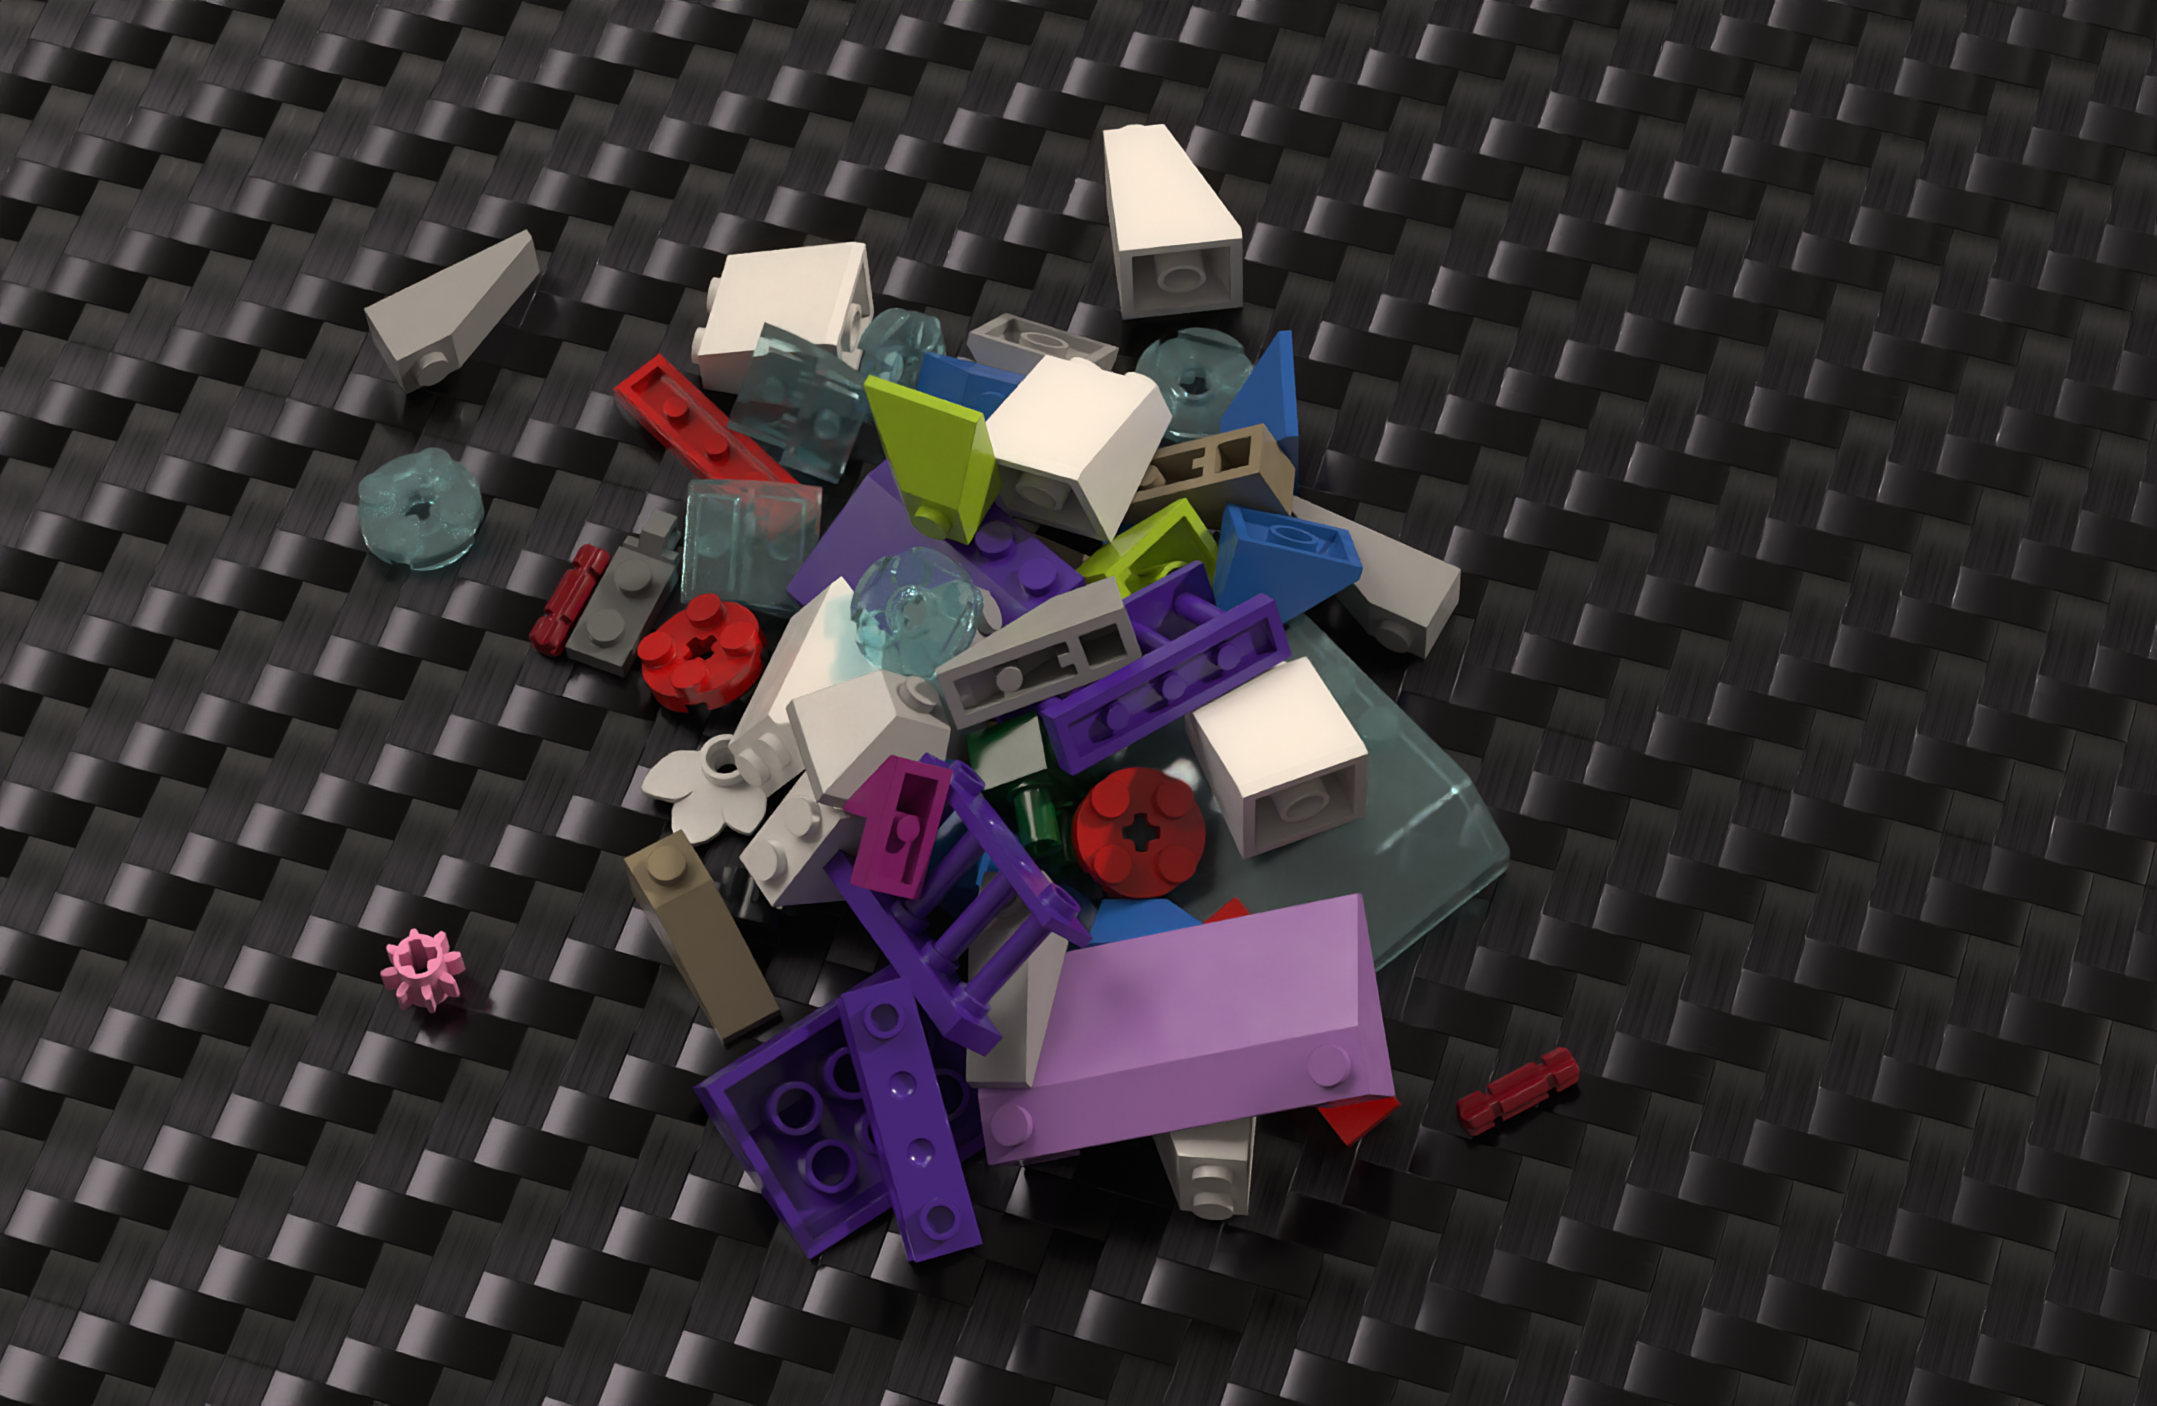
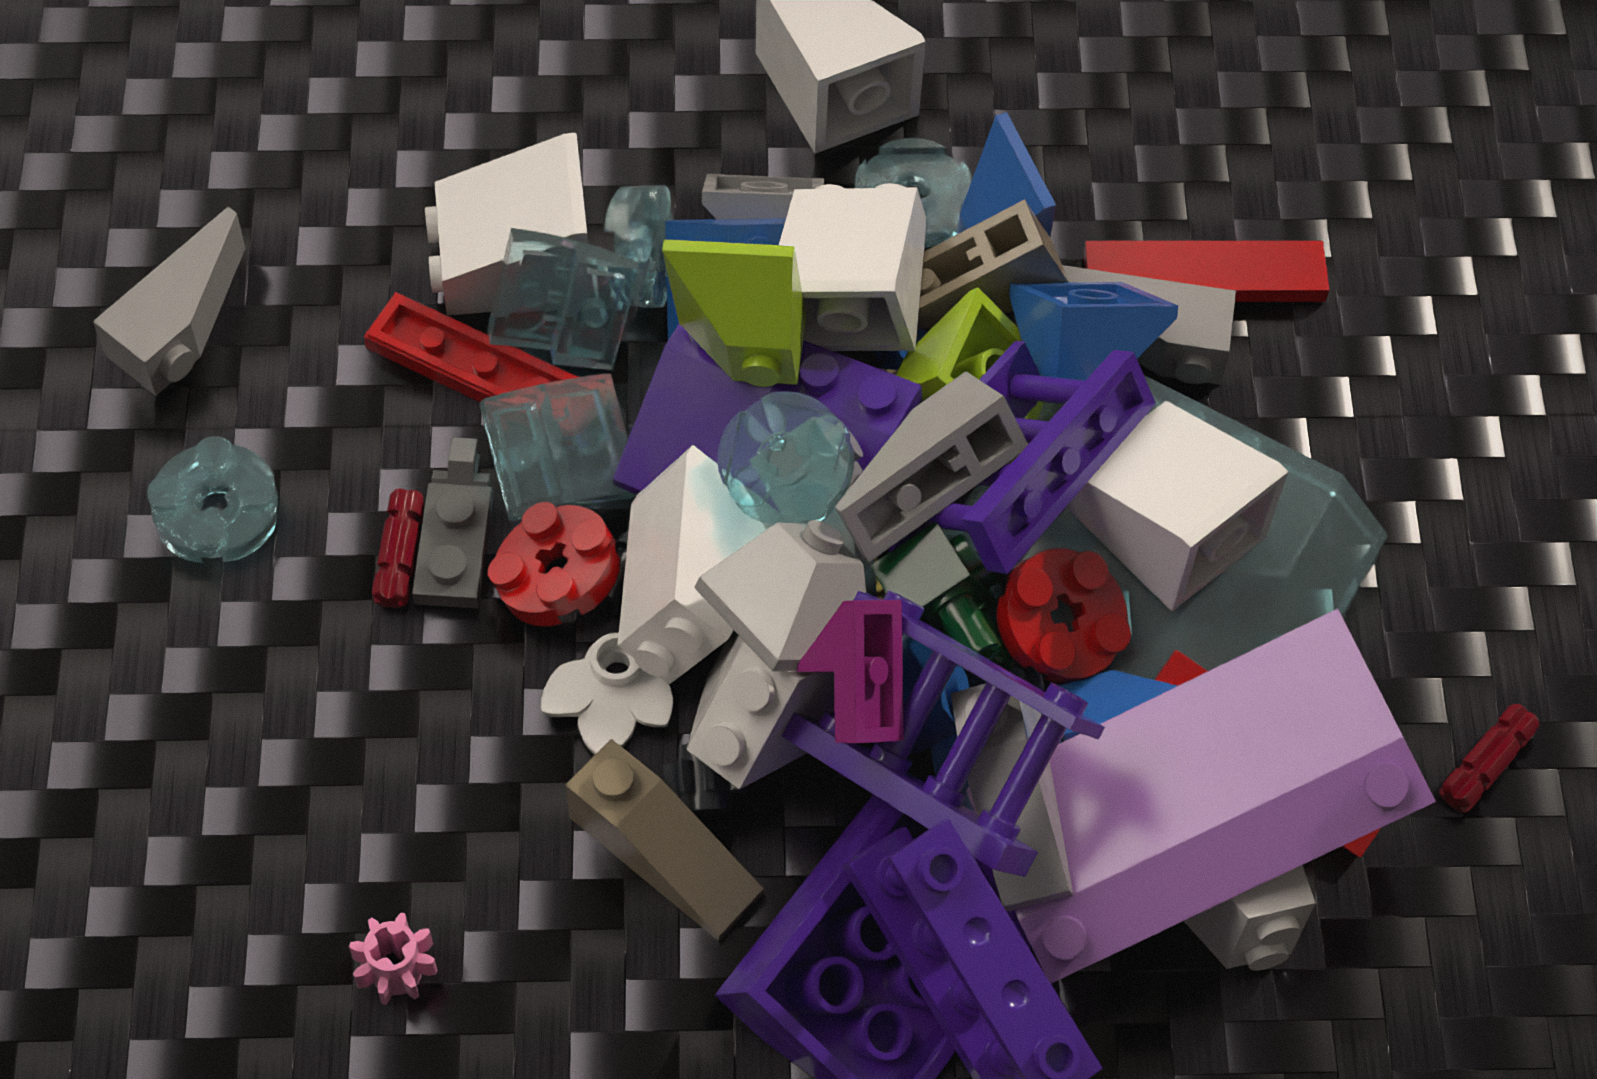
camera: 25 degrees left, 0 degrees up
none -> red tile [1083,241,1329,302]

